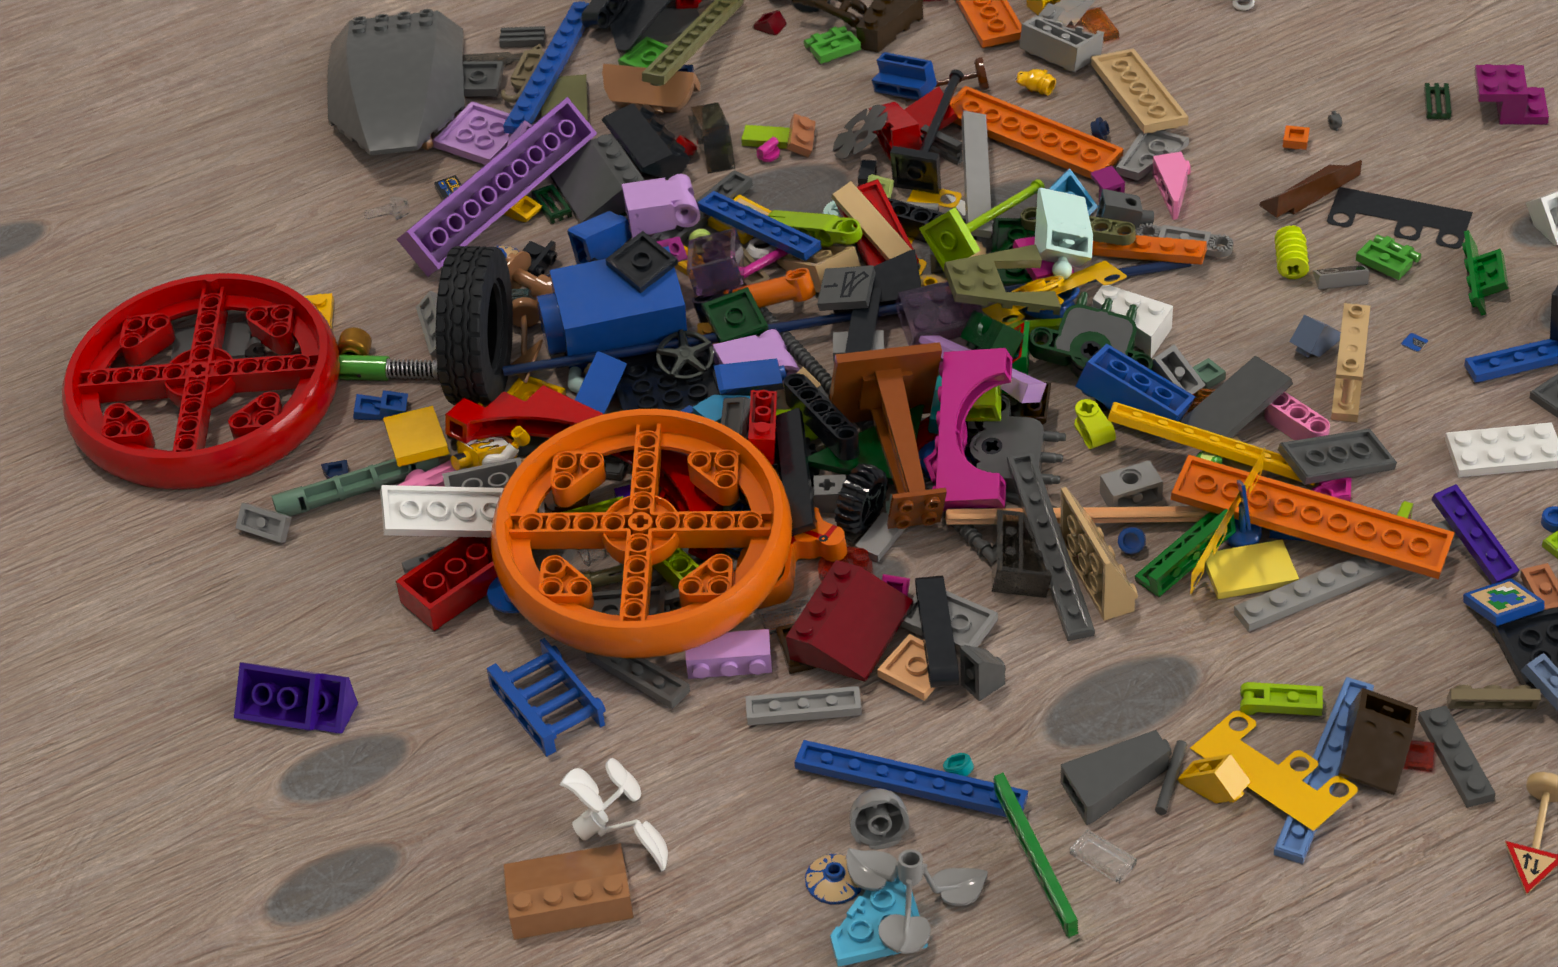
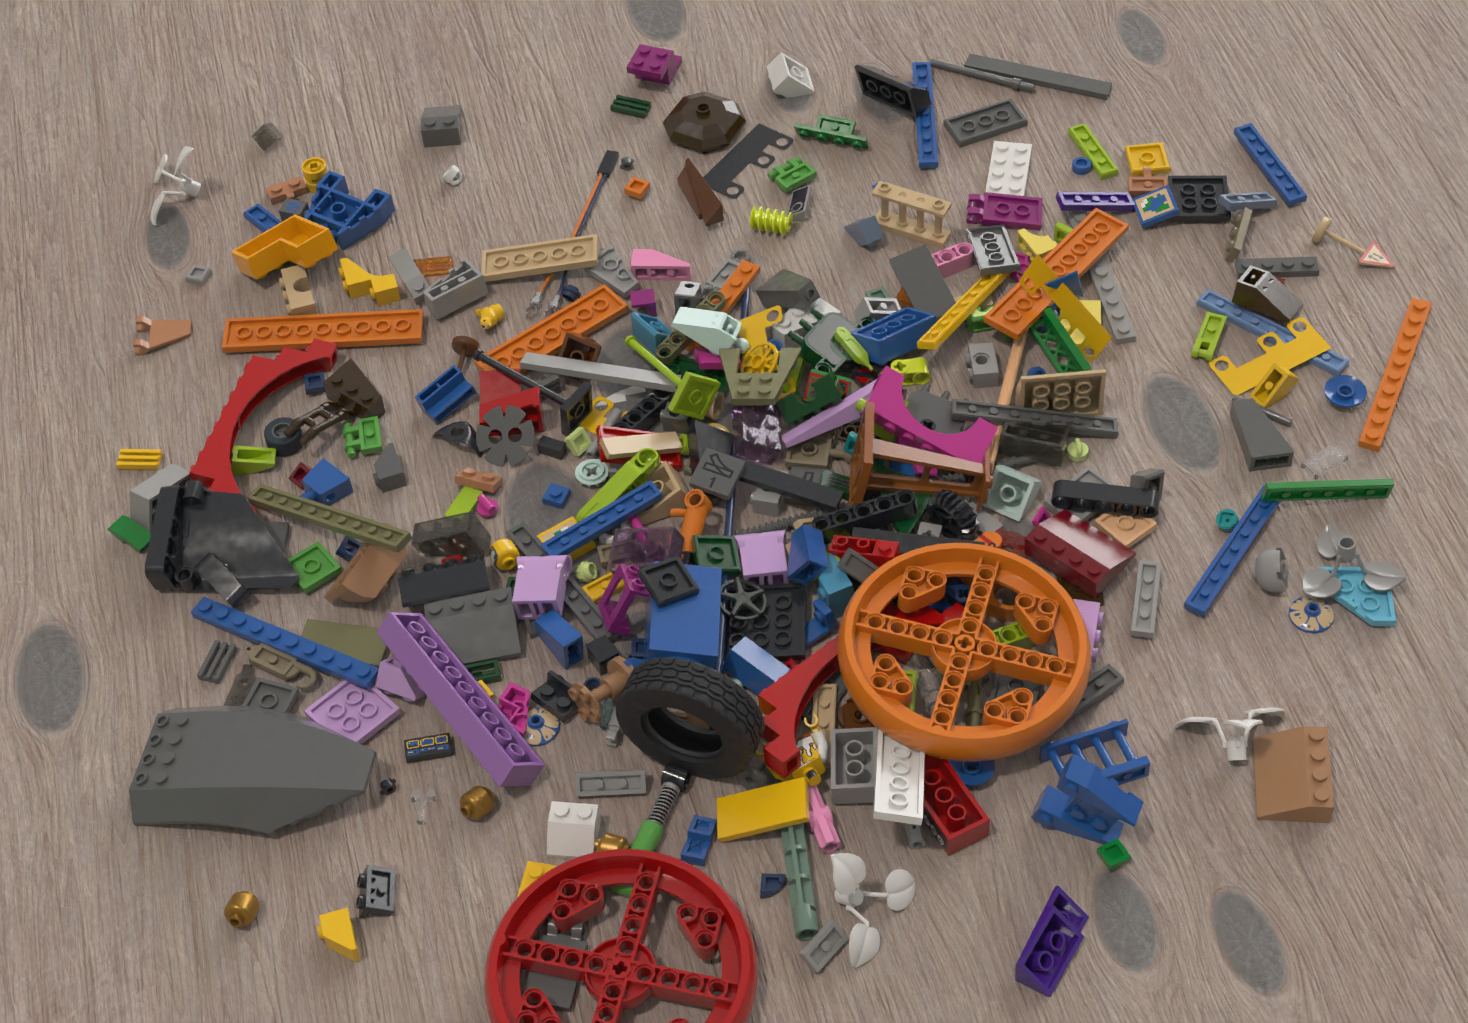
camera: 75 degrees left, 5 degrees up
none -> pearl gold head [224,891,260,927]
none -> blue torso [300,458,353,506]
none -> yellow slope [317,908,360,962]
none -> bracket [356,865,395,918]
none -> dark grey slope [372,443,407,493]
none -> black piece [380,778,397,795]
none -> black piece [432,421,483,457]
none -> pearl gold head [460,785,495,821]
none -> yellow head [489,539,520,571]
none -> dark pink slope [497,682,530,737]
none -> piece [525,150,619,319]
none -> blue plate [542,483,571,509]
none -> white slope [546,801,601,859]
none -> reddish brown slope [558,332,602,383]
none -> dark brown rock [663,92,746,153]
none -> dark grey slope [755,269,820,308]
none -> white plant [831,853,916,968]
none -> lime piece [834,327,874,371]
none -> black tile [851,366,878,388]
none -> magenta tile [966,192,1043,231]
none -> light aqua slope [982,465,1042,522]
none -> light yellow arch [1017,228,1057,262]
none -> blue wedge [1031,754,1143,845]
none -> yellowish green tile [1067,438,1088,462]
none -> green plate [1097,838,1131,871]
none -> blue dish [1324,375,1367,408]
none -> orange plate [1358,298,1432,452]

